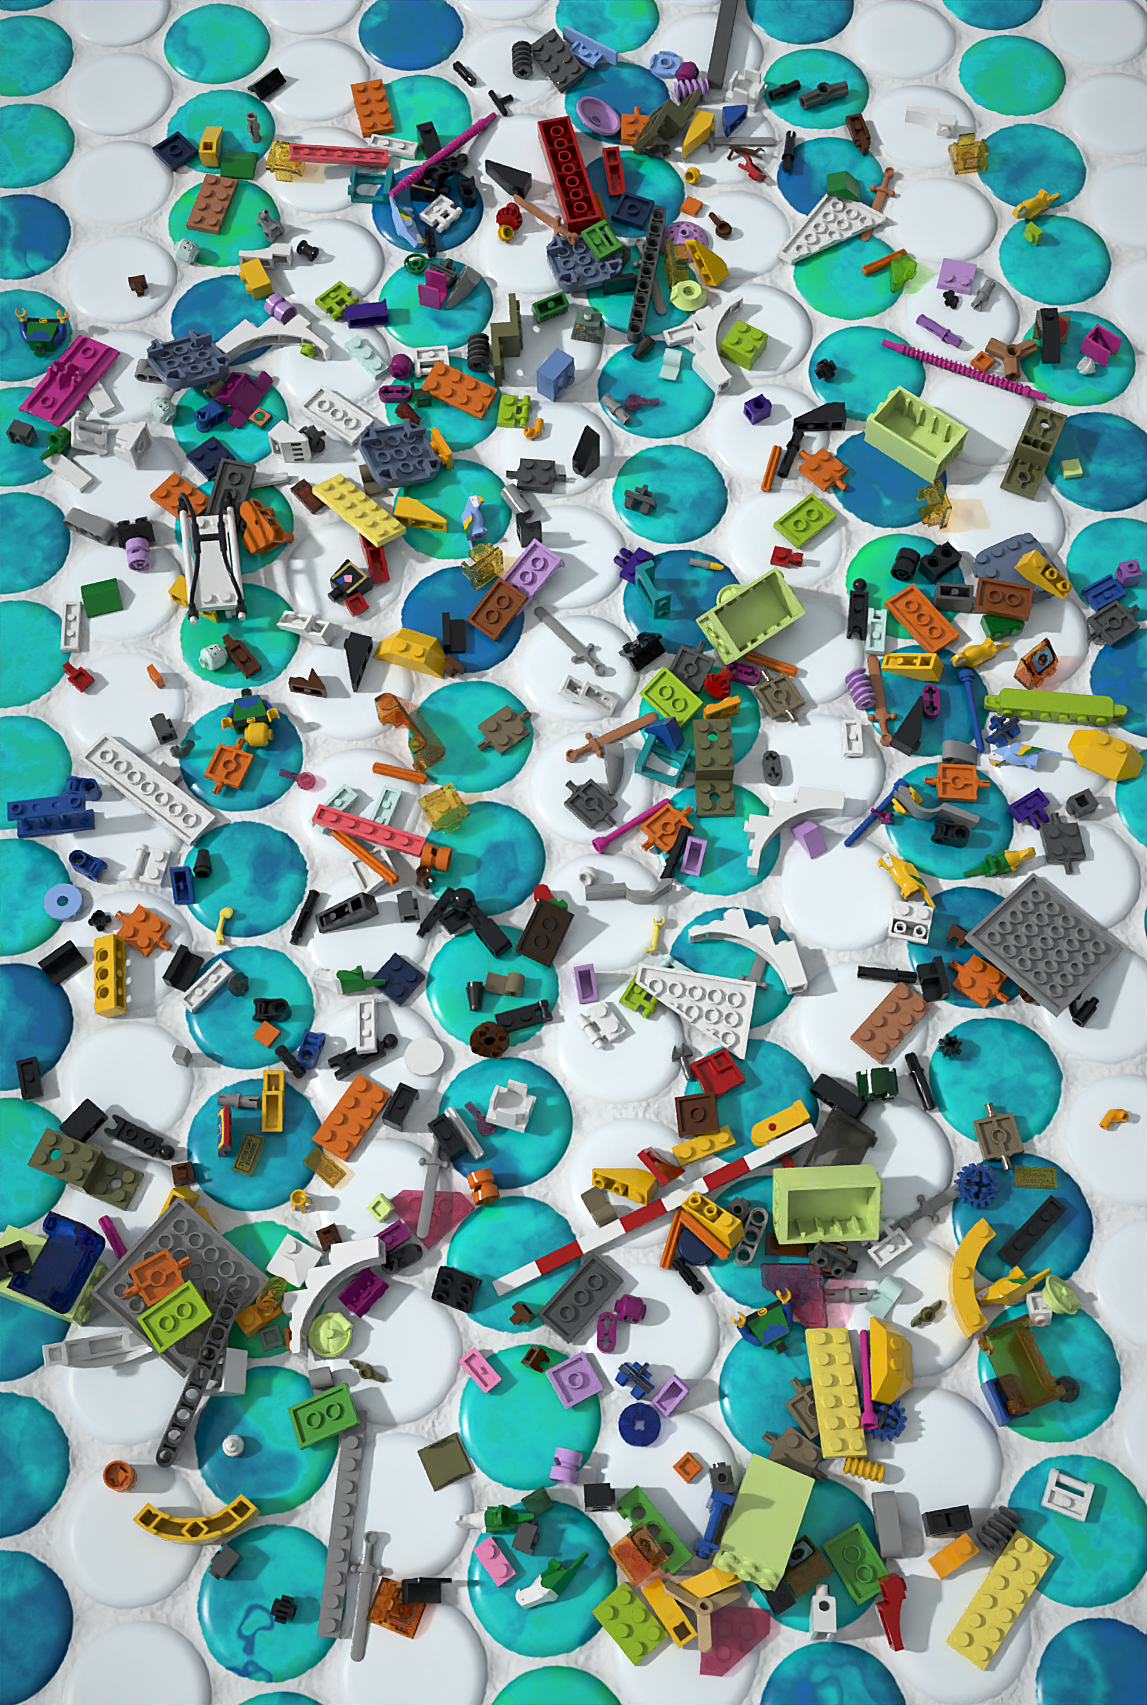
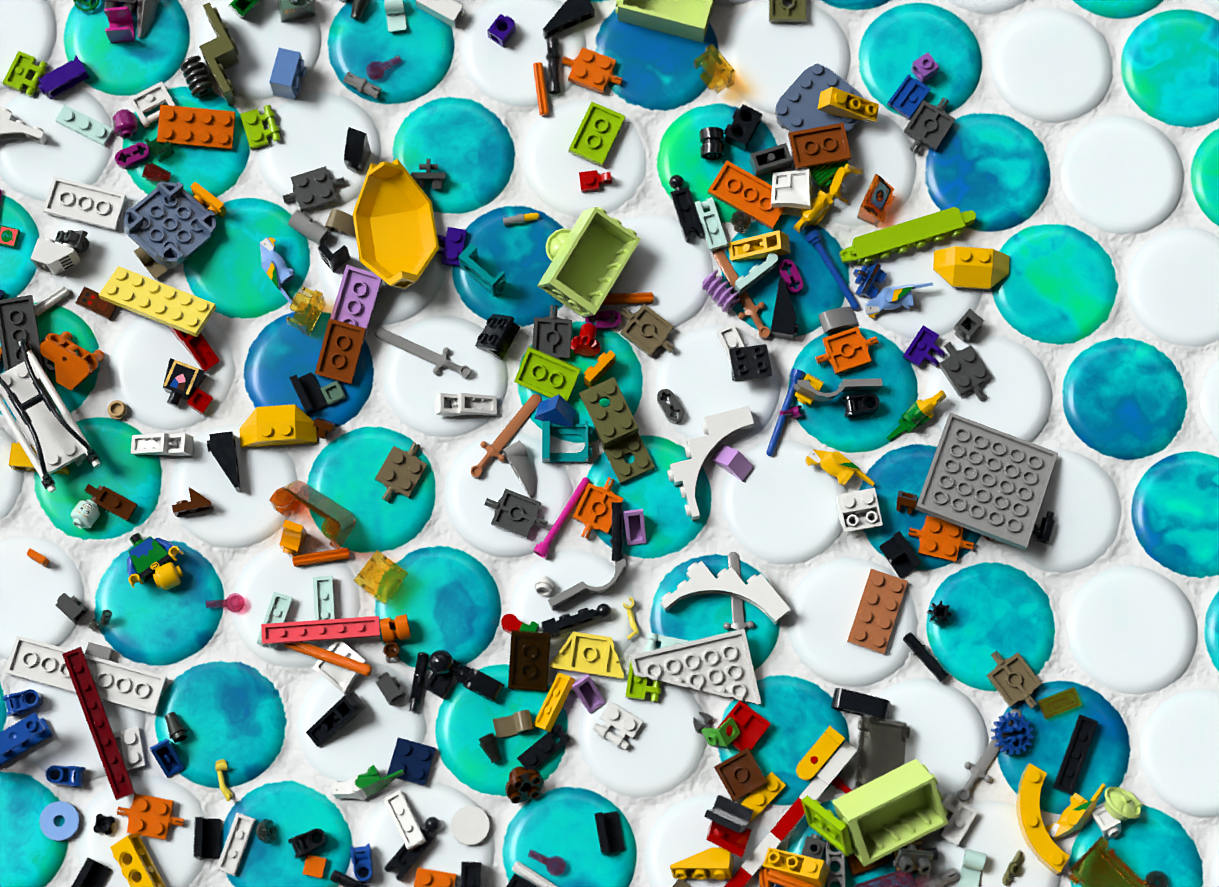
camera: 25 degrees left, 10 degrees up
orange plate [204,737,255,795] -> none
black piece [290,889,320,945] -> none
lime plate [299,343,318,358] -> none
yellow slope [394,496,448,533] -> none
white panel [485,1079,536,1133] -> none
light orange arm [523,418,544,439] -> none
dark green brick [856,1067,899,1103] -> none
black axle [857,965,917,984] -> none
light orange arm [1099,1109,1129,1130] -> none
none -> dark red plate [62,647,135,801]
none -> tan plate [108,400,127,420]
none -> light orange arch [279,520,307,556]
none -> sand green tile [320,380,346,406]
none -> dark tan panel [325,209,356,238]
none -> yellow panel [353,159,439,289]
none -> yellow plate [533,673,575,732]
none -> black plate [541,604,611,638]
none -> light yellow wing [549,632,624,680]
none -> black panel [594,811,624,854]
none -> bright green bracket [701,718,740,746]
none -> black panel [704,795,753,833]
none -> black bracket [729,344,772,381]
none -> clear smoke plate [730,211,751,234]
none -> light aqua plate [734,253,778,296]
none -> white plate [771,169,812,210]
none -> lime plate [801,795,853,856]
none -> yellow helmet [829,164,863,203]

